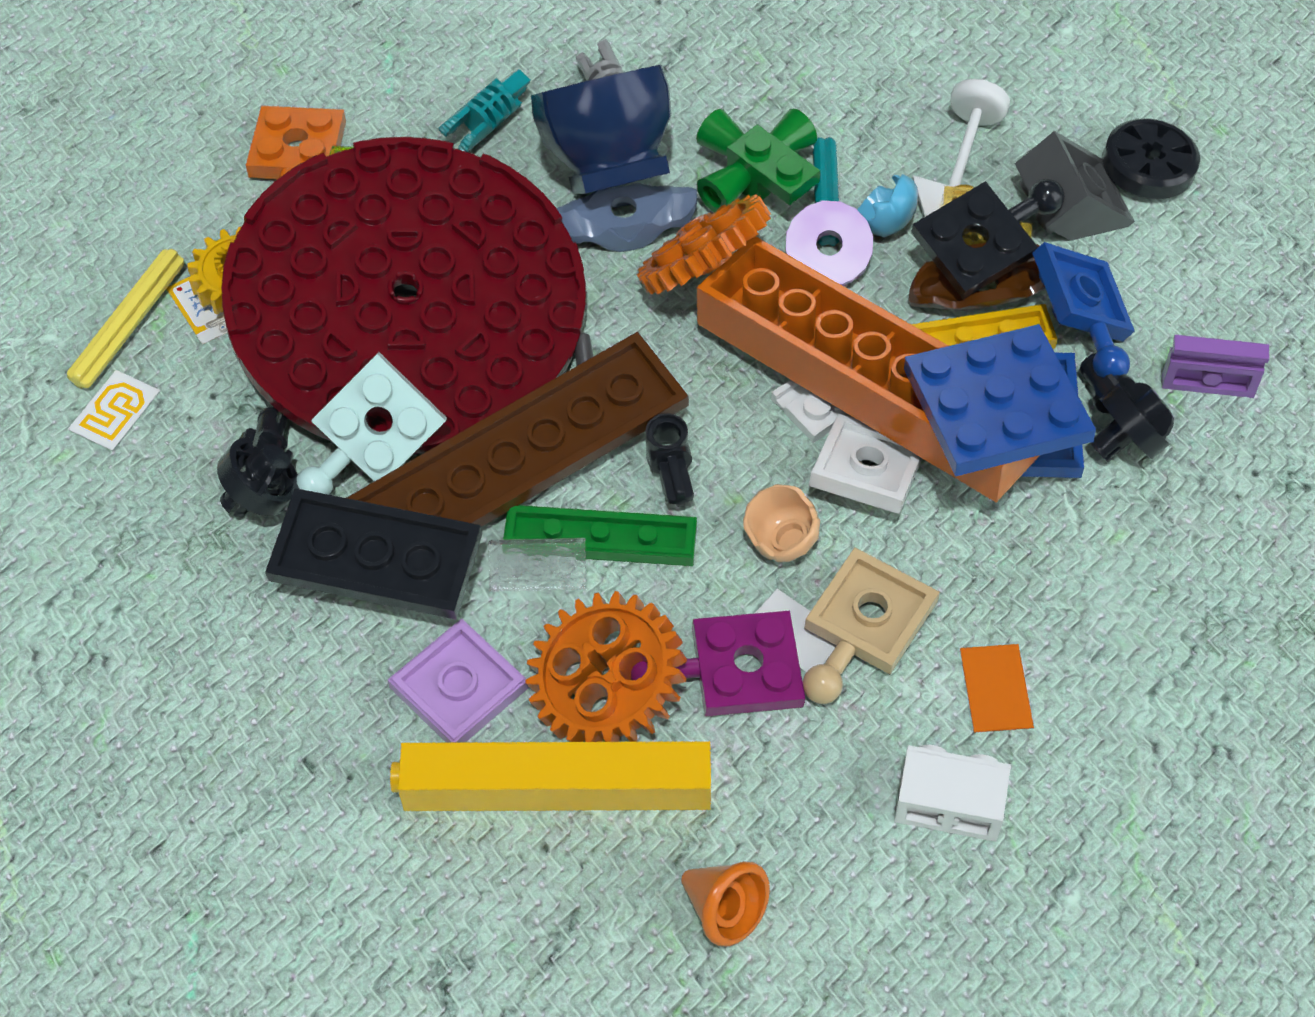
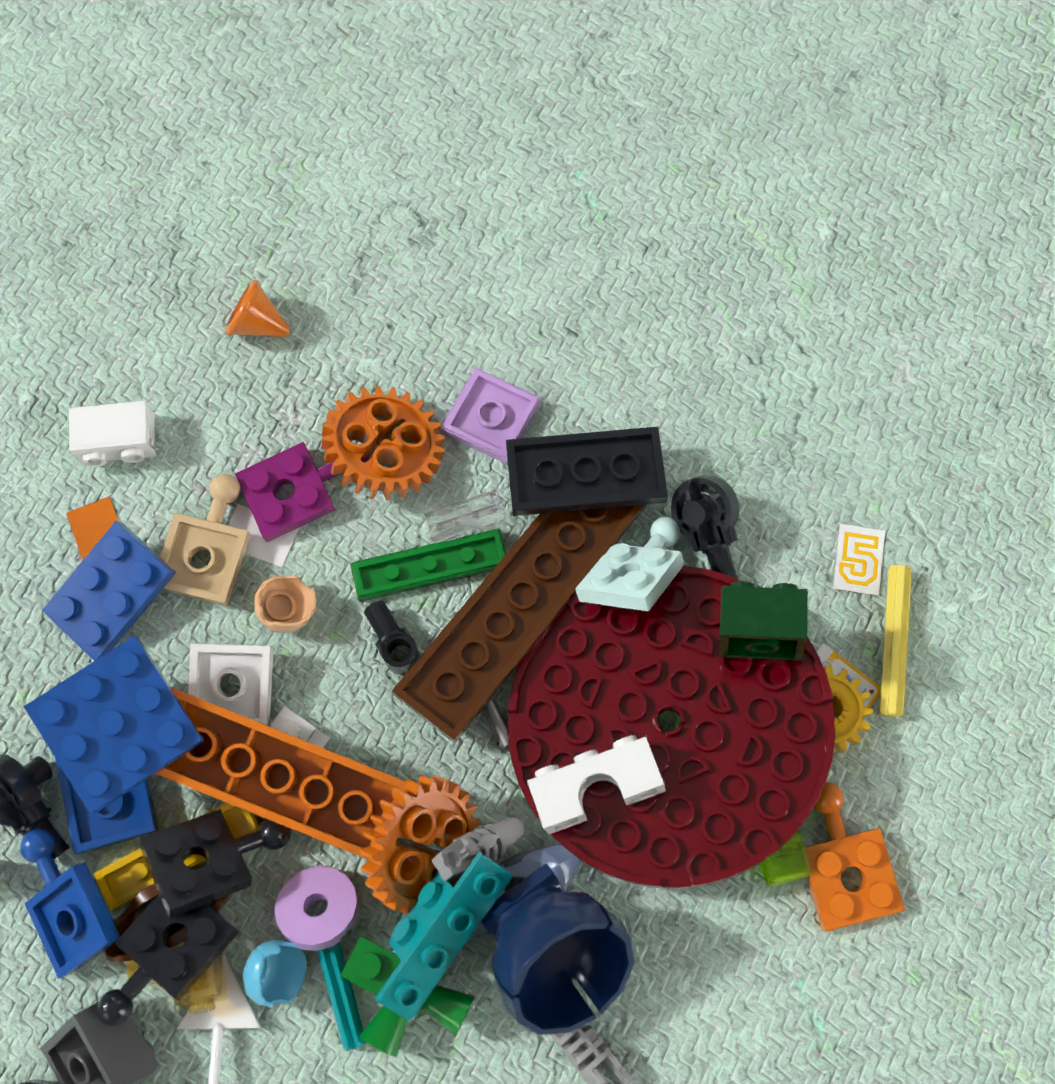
camera: 160 degrees right, 15 degrees up
yellow brick [390,741,711,811] -> none
teal hinge [438,69,531,152] -> none
none -> blue plate [42,521,177,661]
none -> black plate [139,809,291,918]
none -> teal bracket [375,852,512,1020]
none -> light grey hinge [432,817,525,882]
none -> white arch [527,735,665,835]
none -> dark green brick [720,581,808,661]

